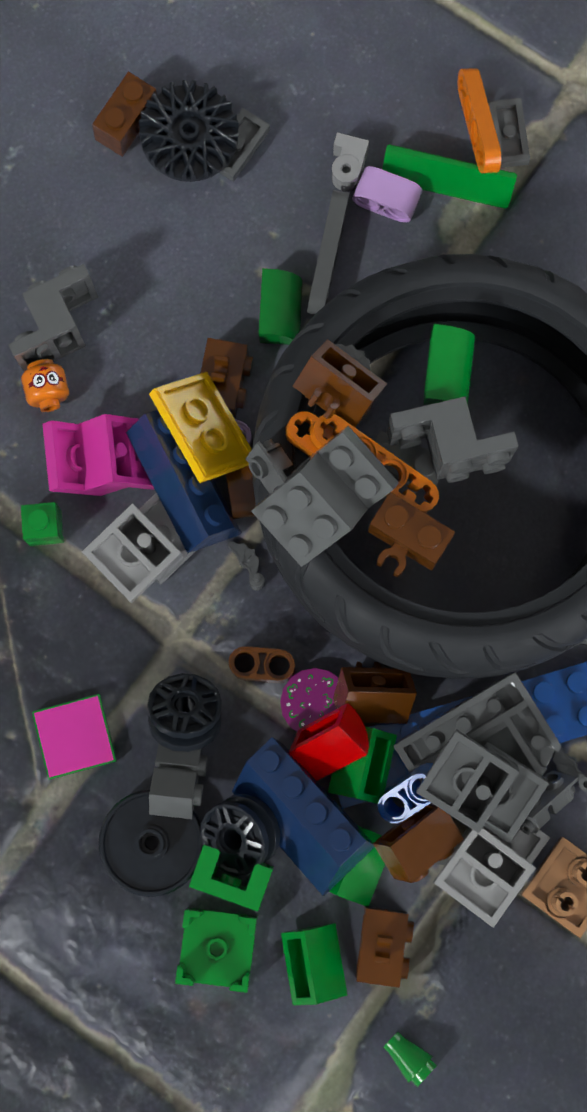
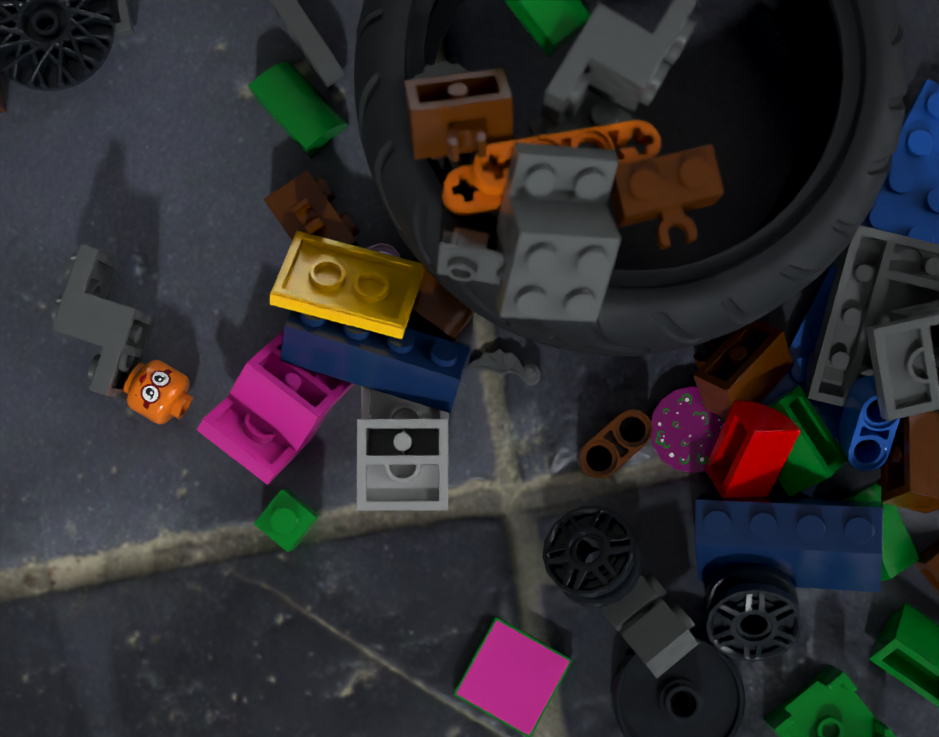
camera: 50 degrees left, 5 degrees up
green panel [189,844,274,911] -> none

